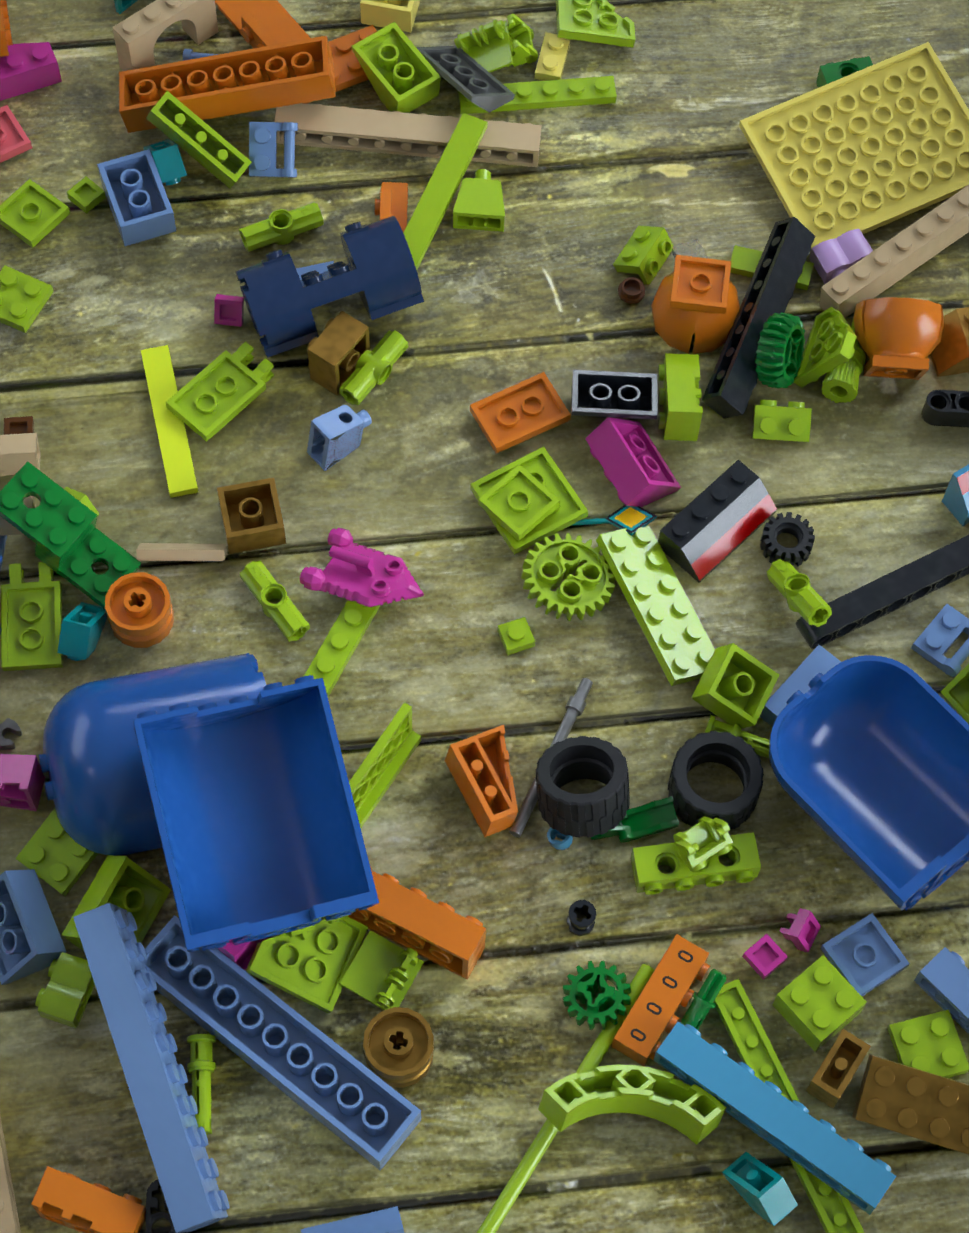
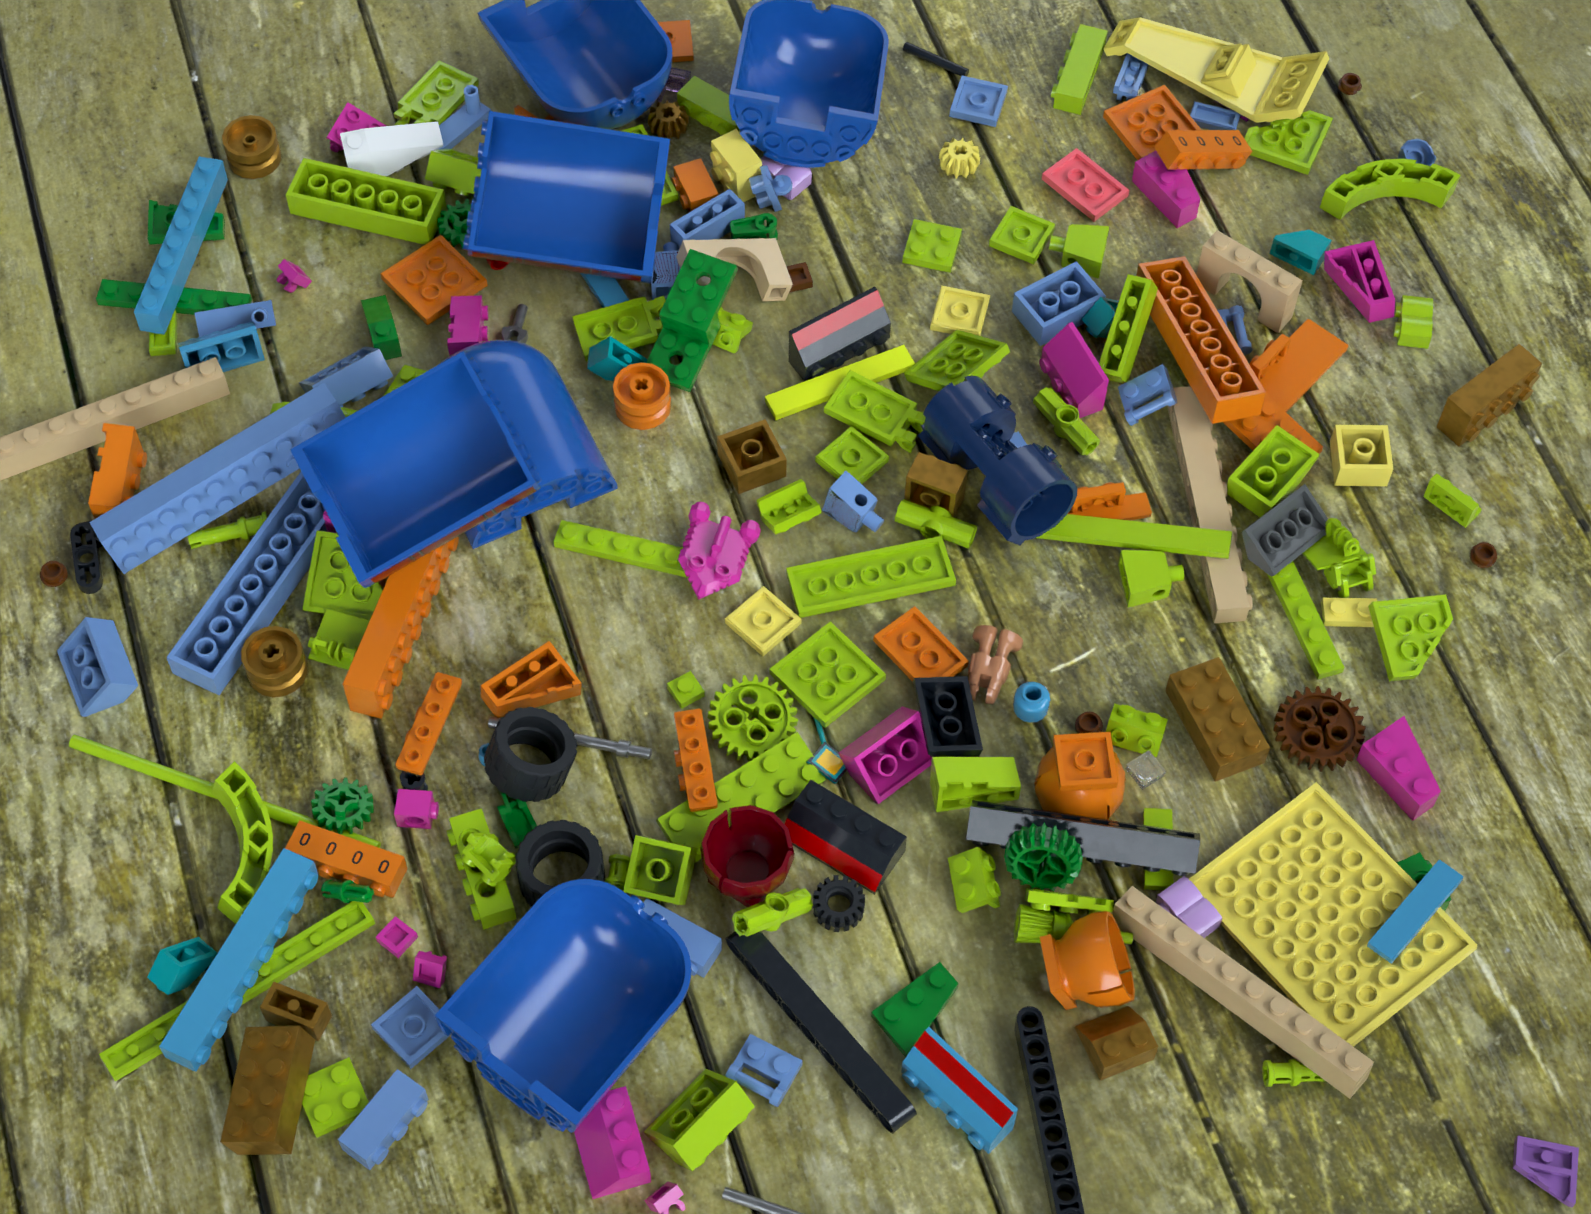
camera: 80 degrees right, 5 degrees down
lime plate [67,176,106,214] -> none
tan tile [136,543,227,561] -> none
lime piece [239,561,310,642] -> none
lime fence [349,702,421,828] -> none
lime plate [478,464,560,541] -> none
lime brick [772,955,867,1052] -> none
none -> dark pink brick [394,789,439,829]
none -> orange bracket [396,672,462,775]
none -> orange bracket [674,708,718,812]
none -> dark red plate [700,805,795,907]
none -> light yellow tile [725,586,802,656]
none -> lime bracket [756,479,822,535]
none -> lime plate [786,536,956,618]
none -> black slope [788,287,891,381]
none -> lime plate [815,426,889,484]
none -> green wing [871,962,959,1057]
none -> lime plate [904,330,1010,391]
none -> light yellow tile [930,285,990,336]
none -> nougat piece [968,625,1023,705]
none -> dark azure head [1013,682,1050,723]
none -> dark pink slope [1039,322,1109,418]
none -> lime torso [1049,224,1109,278]
none -> pearl gold brick [1165,657,1270,782]
none -> reddish brown gear [1273,686,1366,772]
none -> dark pink wedge [1356,716,1441,821]
none -> dark azure tile [1367,859,1464,964]

